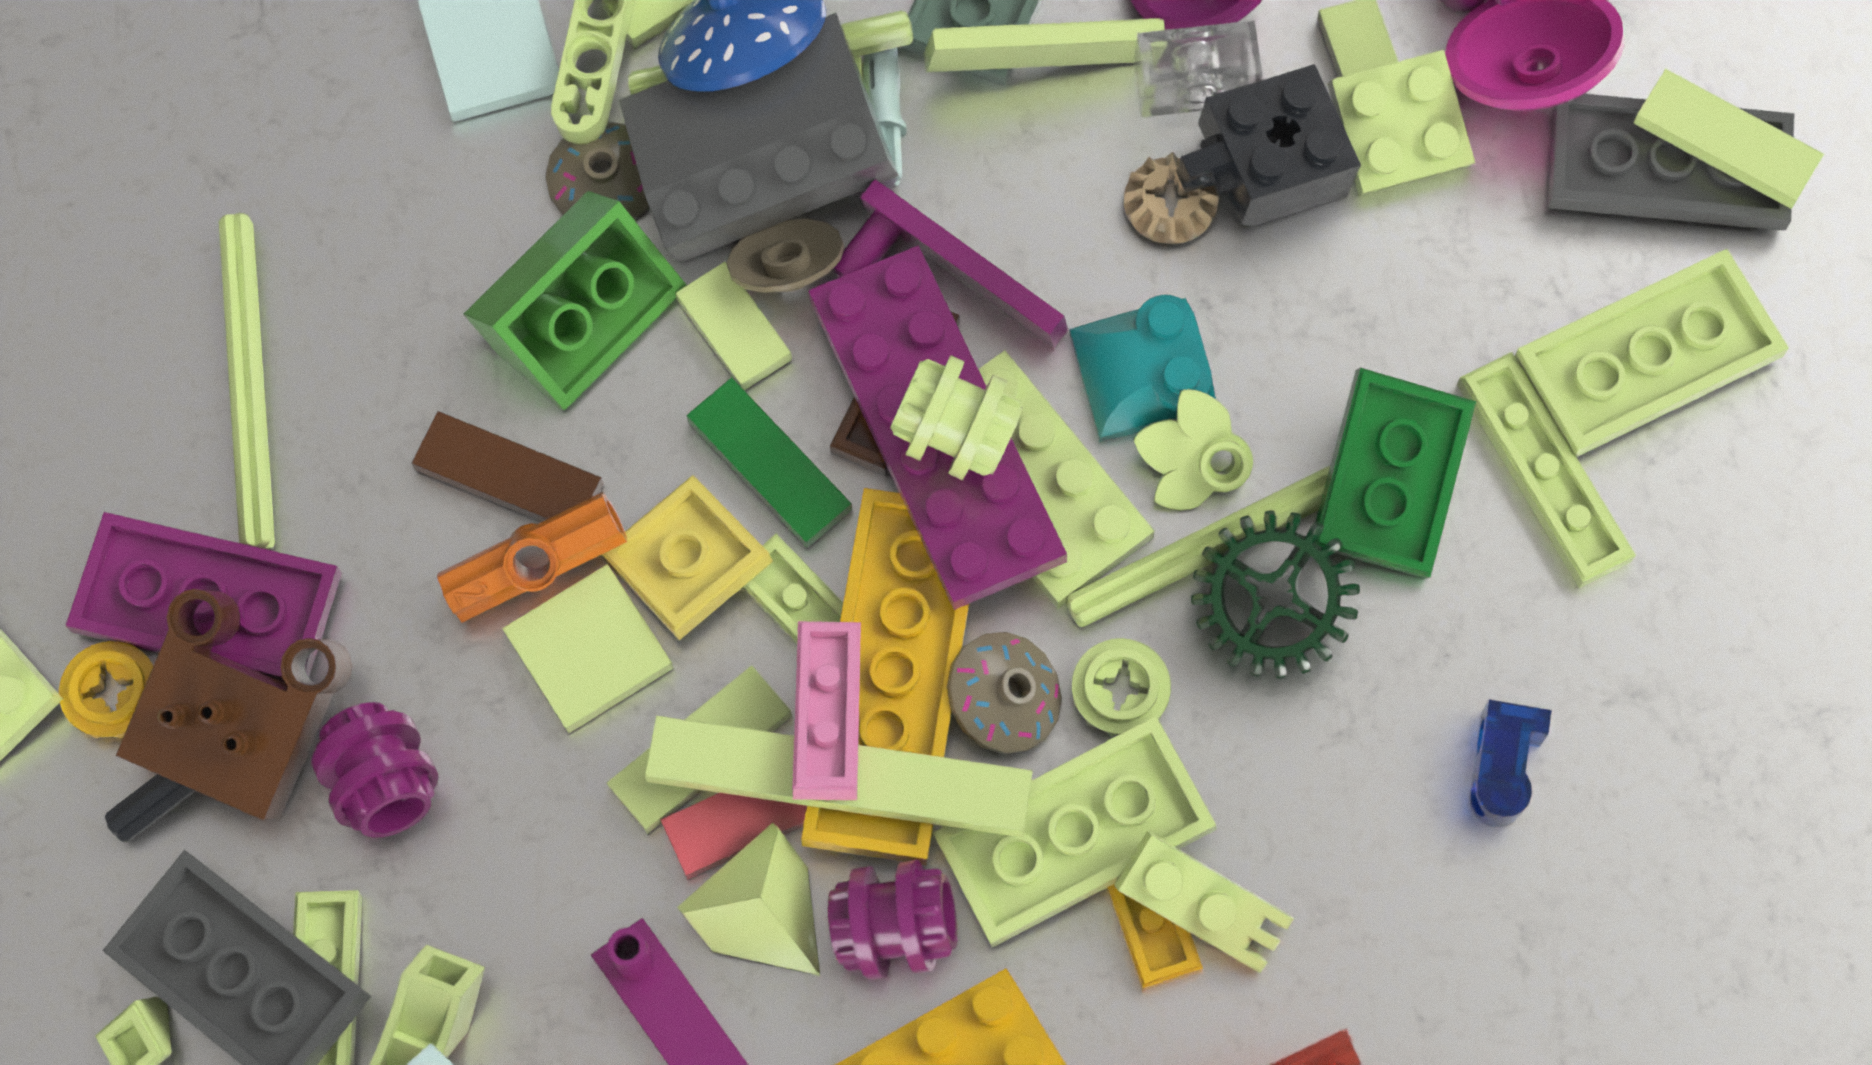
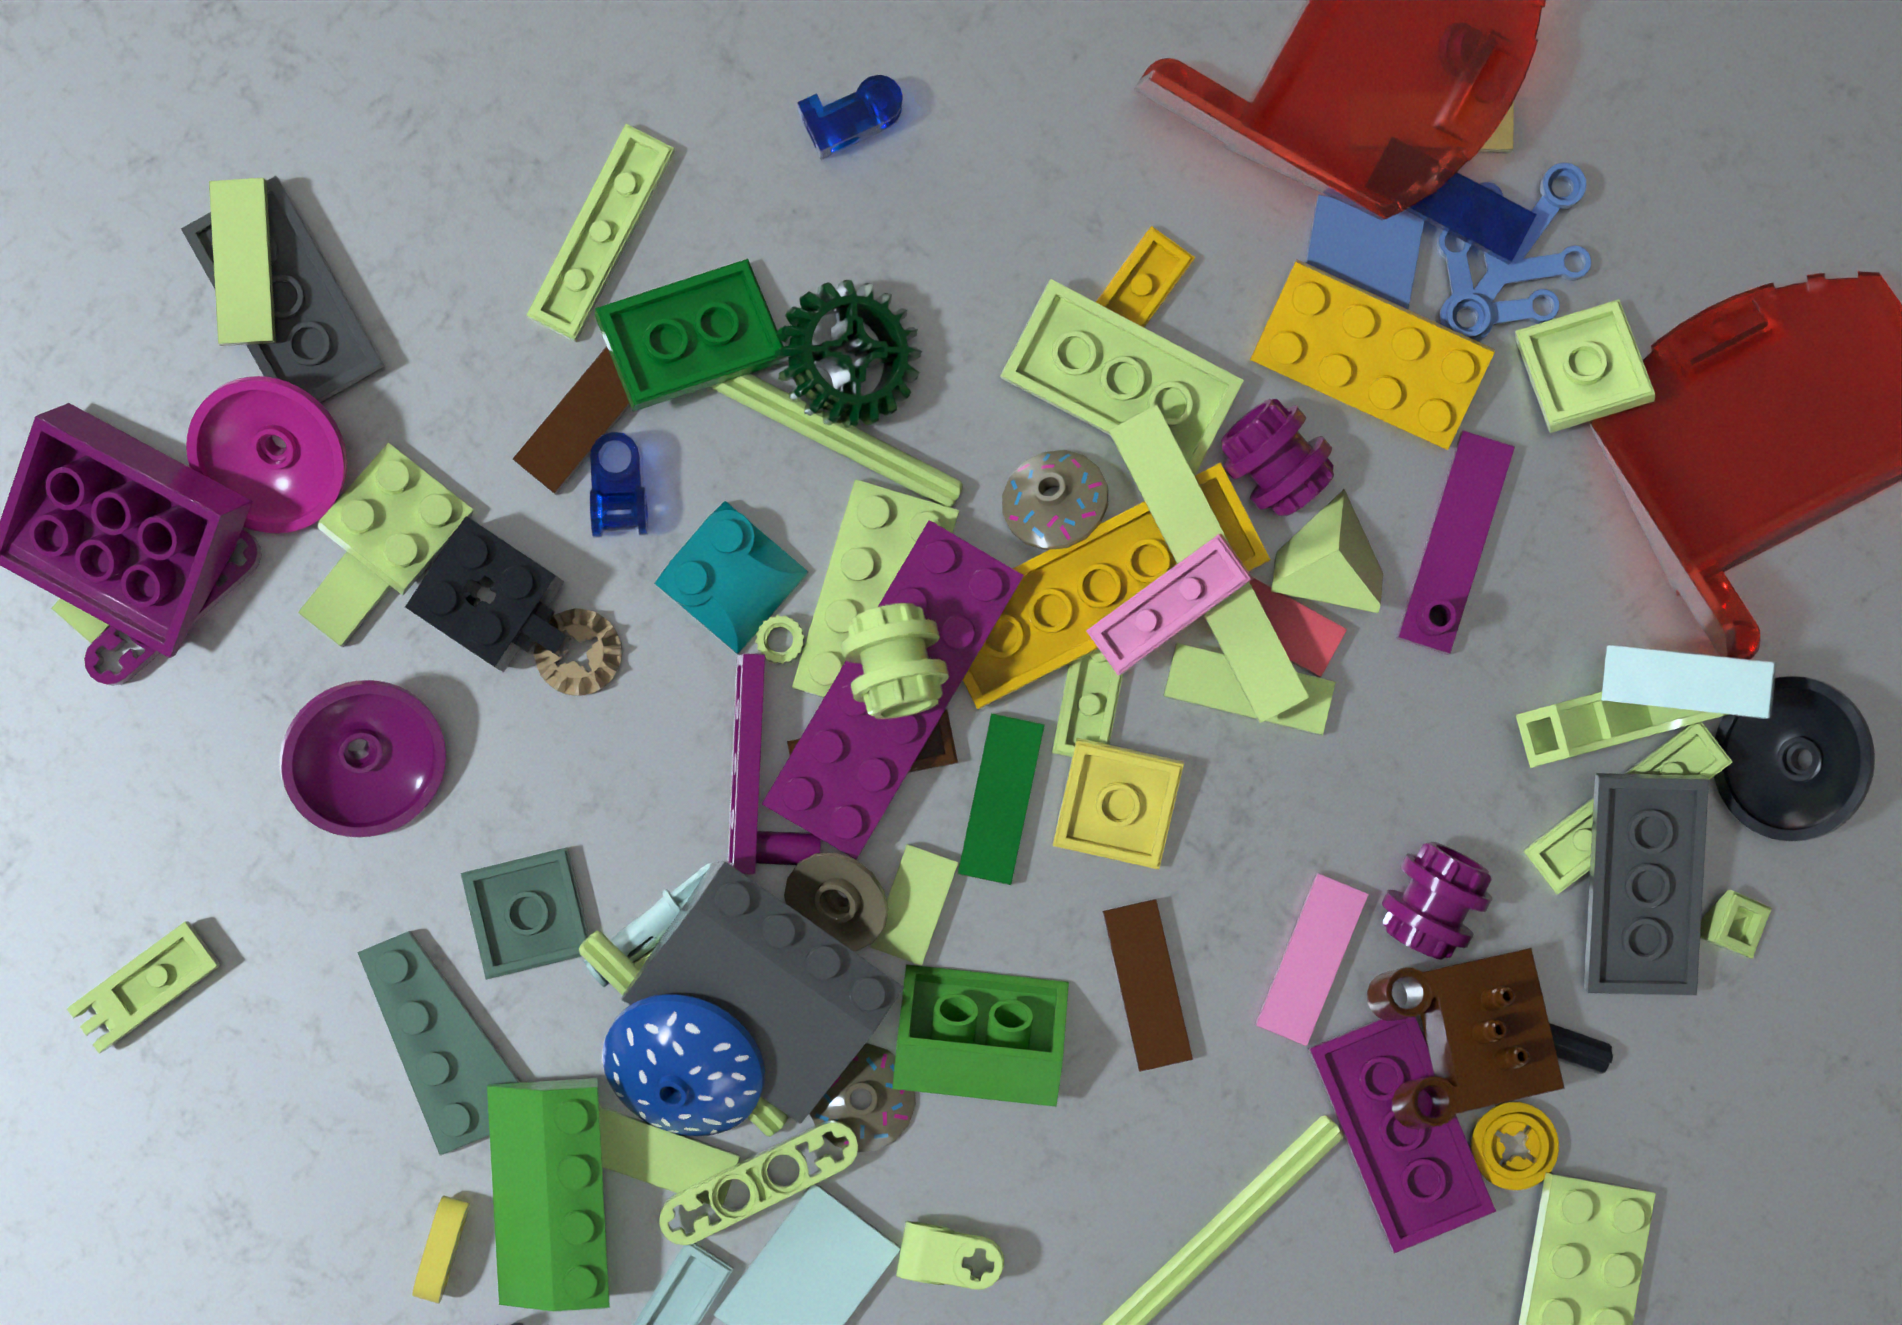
camera: 130 degrees left, 15 degrees up
orange piece [437,492,627,623] -> none
yellowish green tile [502,564,674,734] -> none
yellowish green tile [924,18,1166,72] -> none
yellowish green gear [1072,638,1171,737] -> none
yellowish green hinge [1114,831,1294,973] -> none
clear brick [1134,21,1263,117] -> none
yellowish green plate [1134,389,1253,510] -> none
yellowish green plate [1515,249,1789,457] -> none
none -> reddish brown tile [513,346,630,495]
none -> clear blue piece [590,432,649,538]
none -> yellowish green axle [755,615,805,664]
none -> yellowish green piece [896,1221,1004,1290]
none -> bright pink tile [1255,873,1369,1046]

